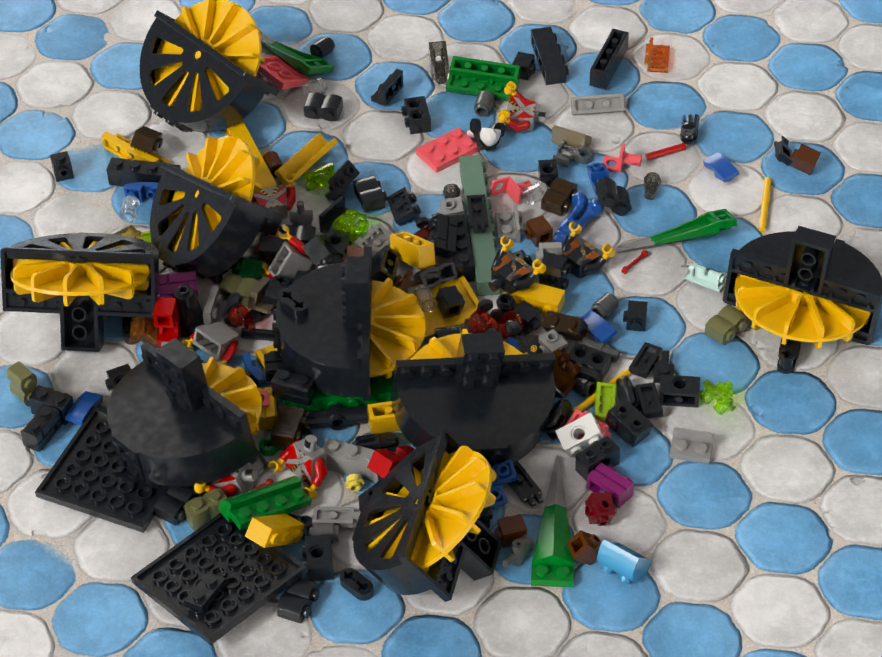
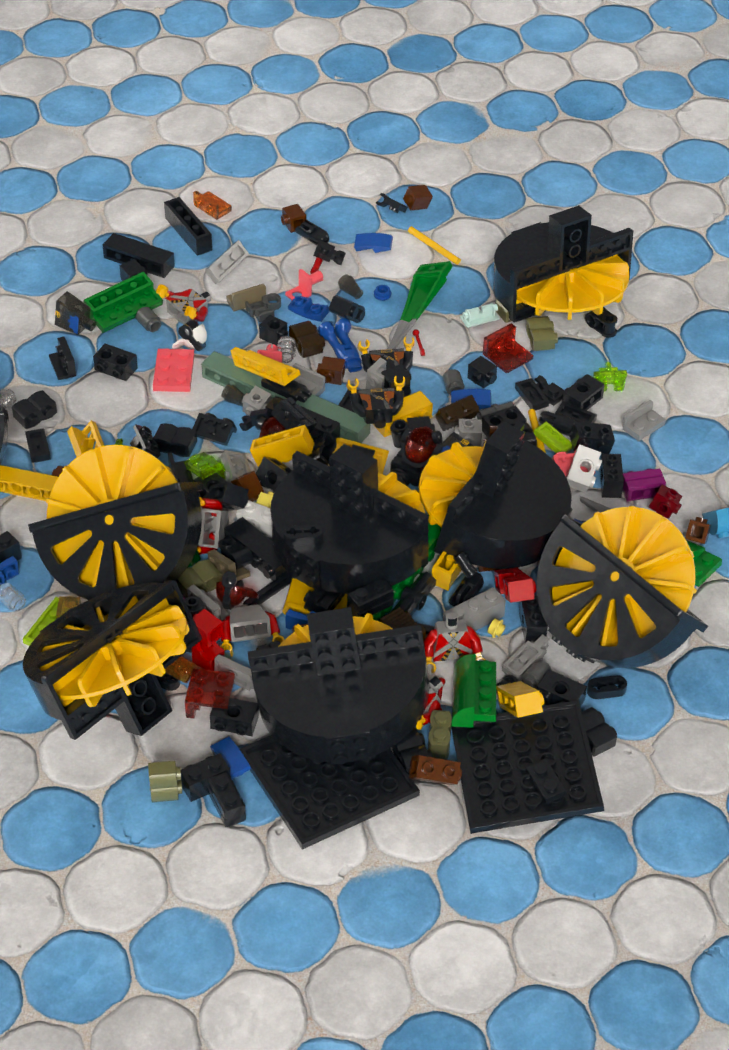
camera: 55 degrees left, 0 degrees up
none -> black plate [25,428,51,463]
none -> clear red bracket [185,668,235,719]
none -> yellow fence [230,347,301,386]
none -> reddish brown brick [281,204,306,233]
none -> black plate [313,240,346,265]
none -> blue plate [374,285,392,301]
none -> reddish brown brick [409,755,462,785]
none -> black pin [453,551,477,578]
none -> clear red bracket [483,323,534,373]

